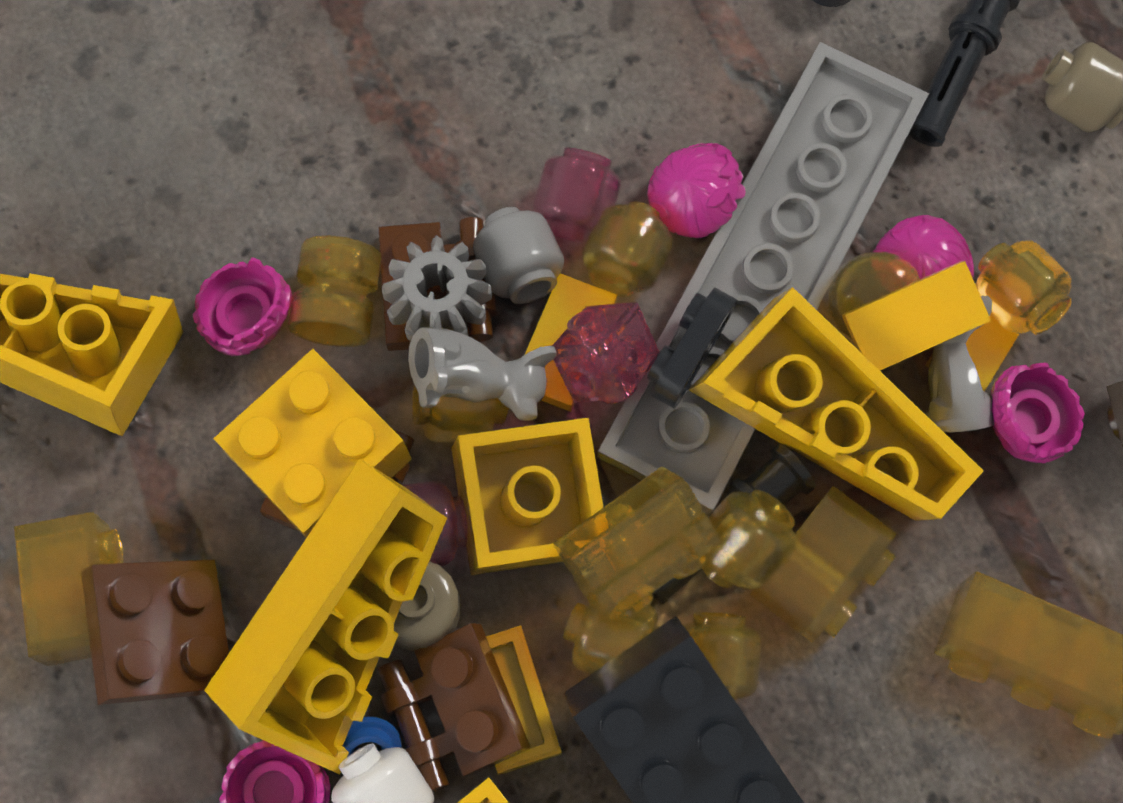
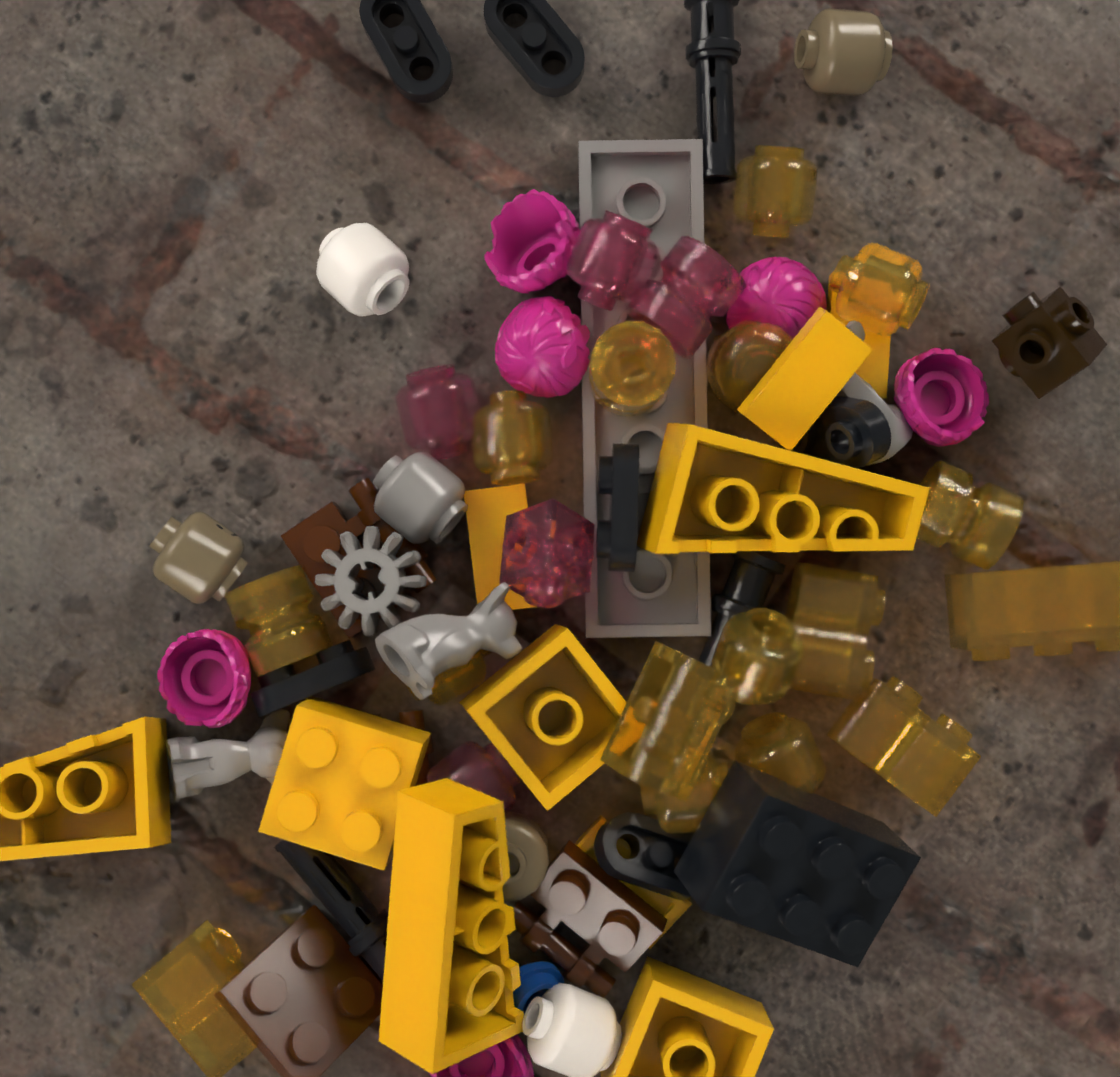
camera: 30 degrees left, 15 degrees up
none -> dark tan head [149,511,248,604]
none -> light grey animal [165,709,290,802]
none -> black plate [250,640,376,717]
none -> black pin [274,840,388,981]
none -> white head [316,223,410,317]
none -> dark pink hair [484,189,581,294]
none -> clear pink head [566,210,660,311]
none -> clear yellow wheel [588,321,676,417]
none -> black plate [594,812,694,900]
none -> clear pink wheel [626,236,747,359]
none -> clear yellow head [733,145,818,238]
none -> black plate [792,396,891,469]
none -> clear yellow brick [826,676,981,817]
none -> clear yellow wheel [916,460,1024,570]

